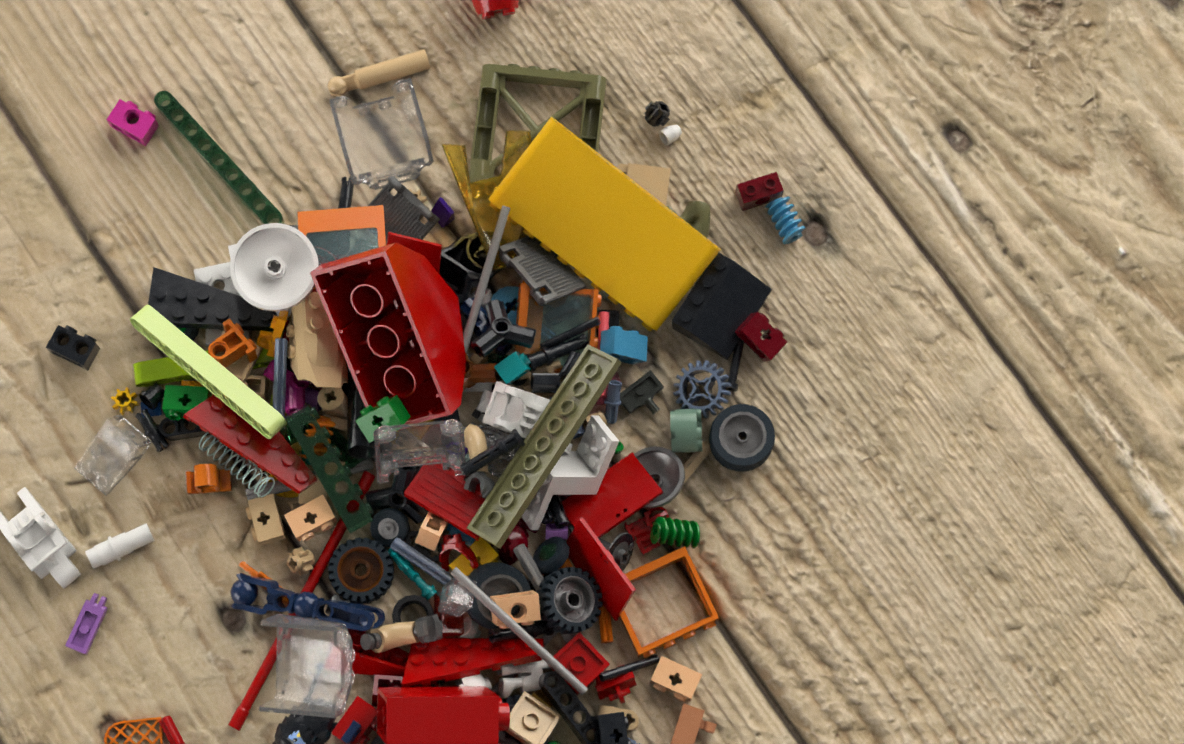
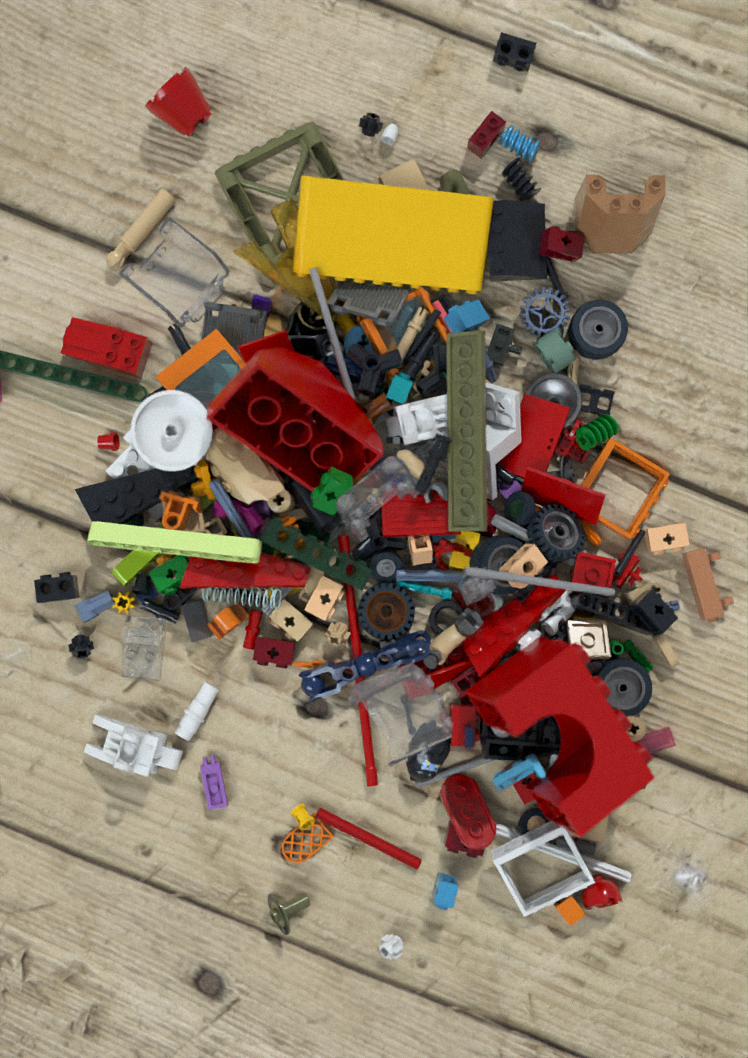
camera: 30 degrees left, 10 degrees up
none -> red piece [61,317,153,379]
none -> black gear [68,635,94,659]
none -> sand blue piece [75,590,115,623]
none -> red piece [97,432,120,451]
none -> dark grey slope [181,600,212,642]
none -> red pin [243,609,263,650]
none -> dark red brick [253,637,296,669]
none -> yellow bush [290,804,315,830]
none -> yellow bush [337,312,357,336]
none -> tan pin [396,307,429,361]
none -> black brick [493,32,537,72]
none -> black piece [502,158,542,201]
none -> medium nougat windscreen [575,175,665,254]
none -> black piece [579,384,615,416]

